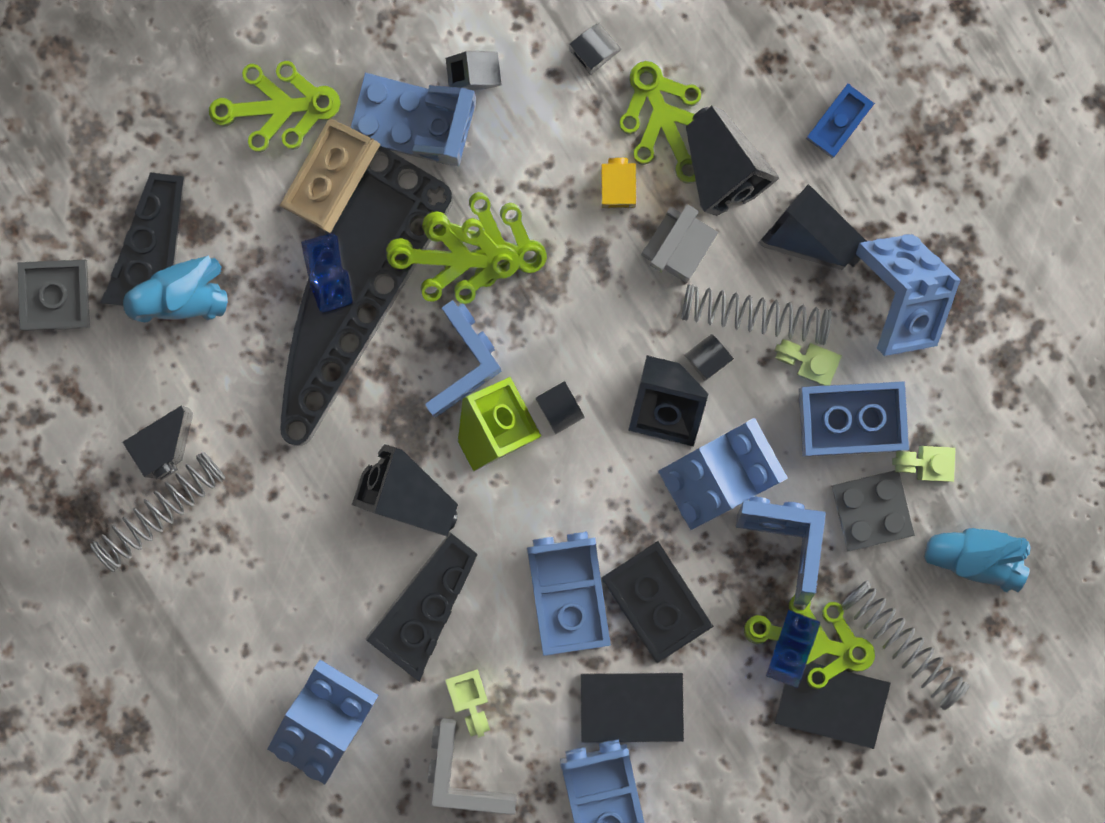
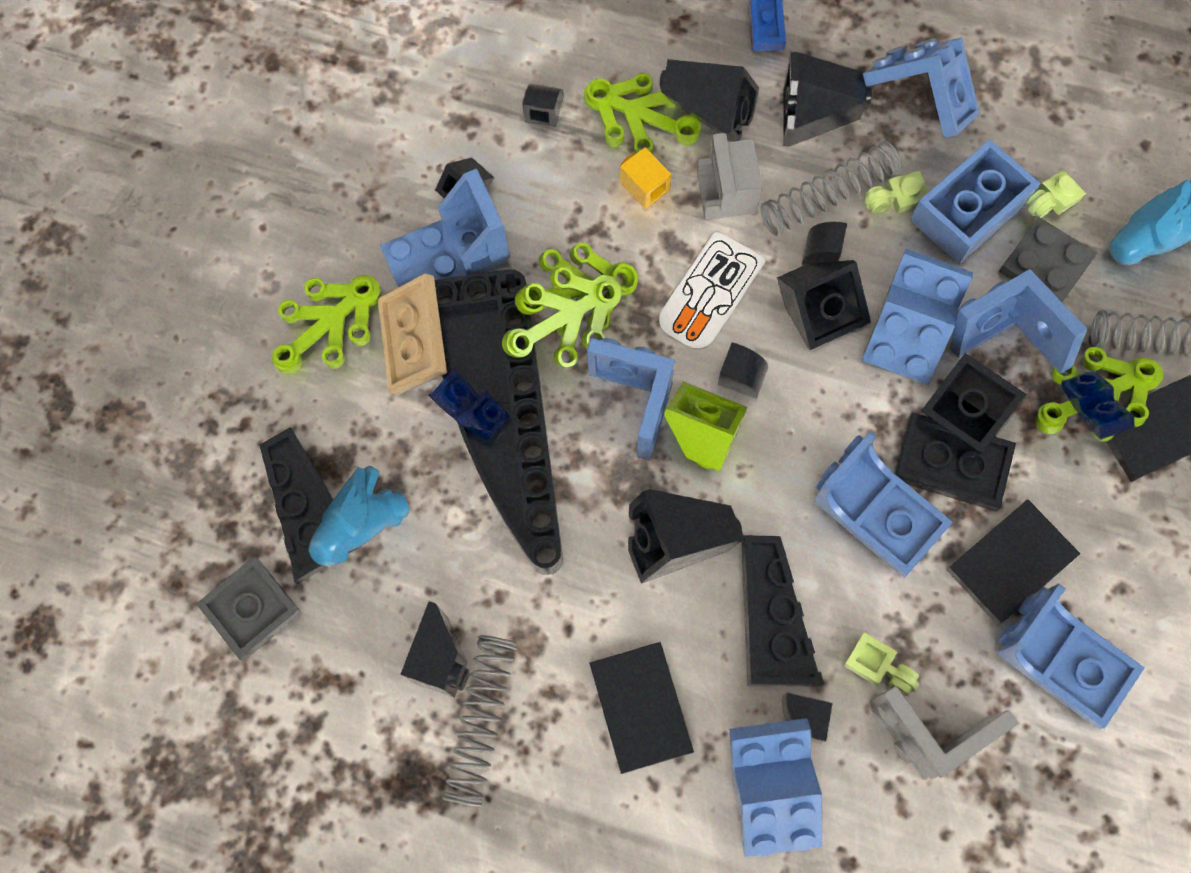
camera: 35 degrees left, 15 degrees down
none -> black tile [589,642,694,774]
none -> sticker [659,232,765,349]
none -> black brick [782,693,833,744]
none -> black slope [921,353,1027,453]

